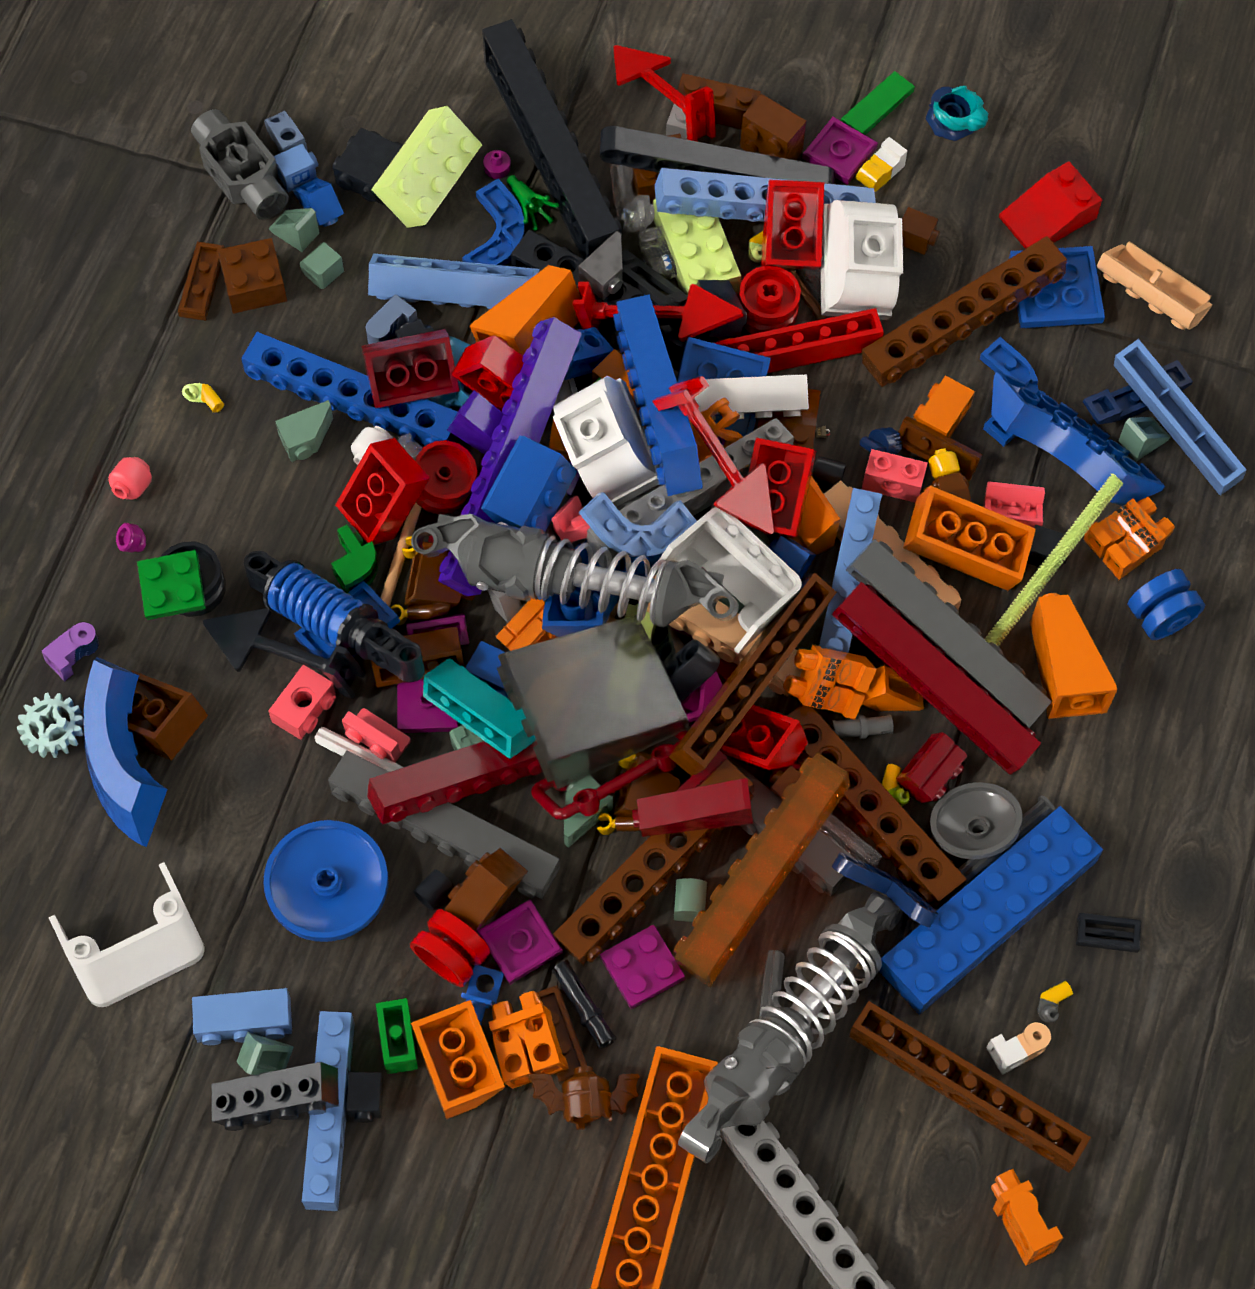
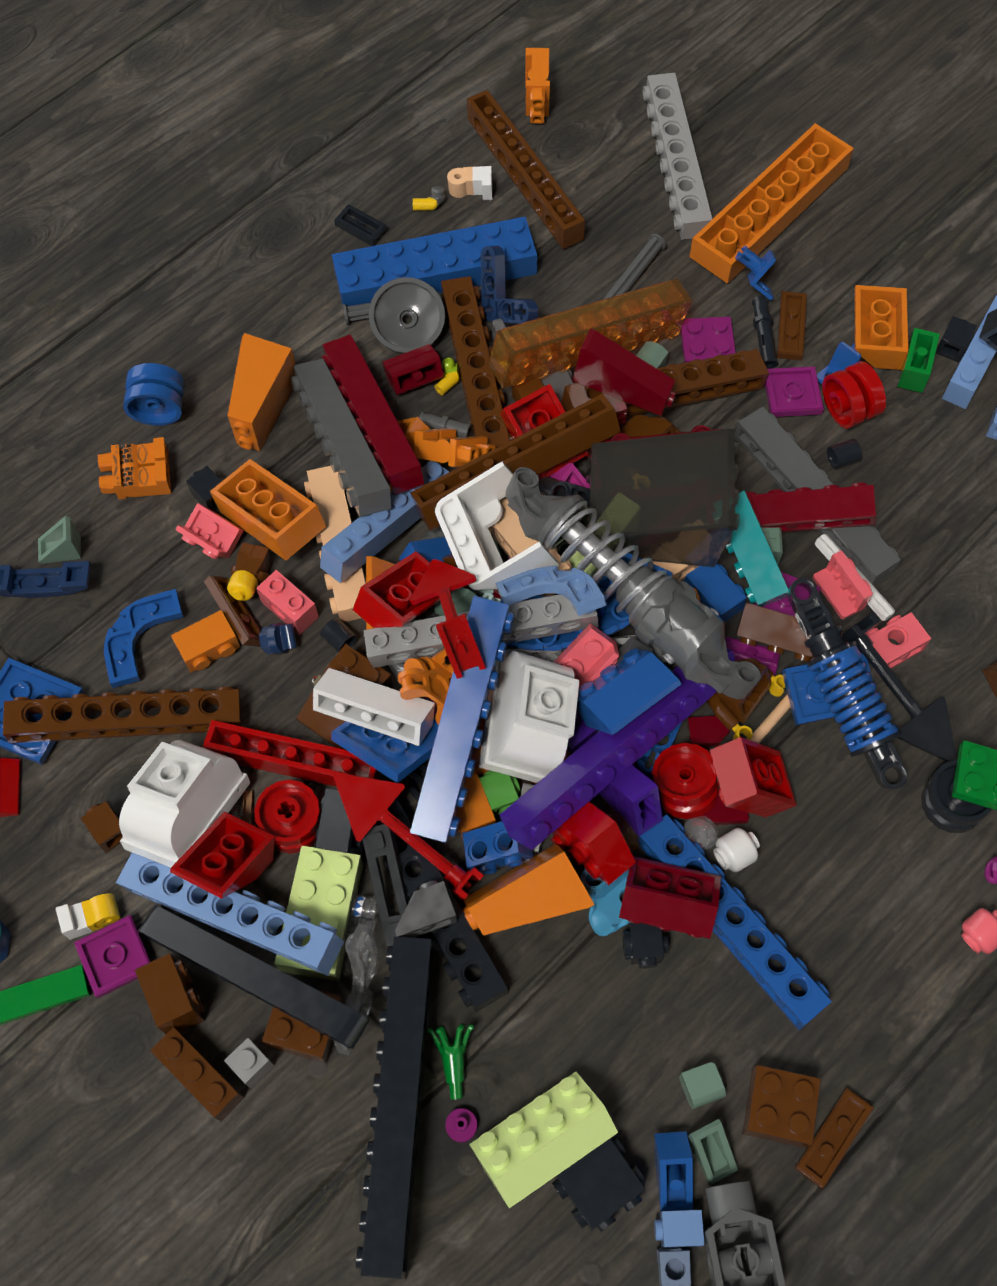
camera: 150 degrees left, 0 degrees up
arm [182,383,224,413] -> none
blue dish [264,820,388,942] -> none
sand green slope [275,400,333,462] -> none
green brick [331,524,378,593] -> none
sand blue leg [366,294,417,344] -> none
medium blue brick [368,253,539,309] -> none
reddish brown brick [445,848,528,931] -> none
blue plate [462,178,525,266] -> none
orange hips [489,991,569,1089] -> none
reddish brown helmet [528,1066,640,1130] -> none
red piece [613,45,716,142] -> none
piece [678,892,903,1163] -> none
yellowish green arm [748,231,763,262] -> none
yellowish green axle [985,474,1124,646] -> none
blue brick [991,371,1165,506] -> none
medium blue brick [1114,339,1246,496] -> none
none -> blue bracket [735,246,776,300]

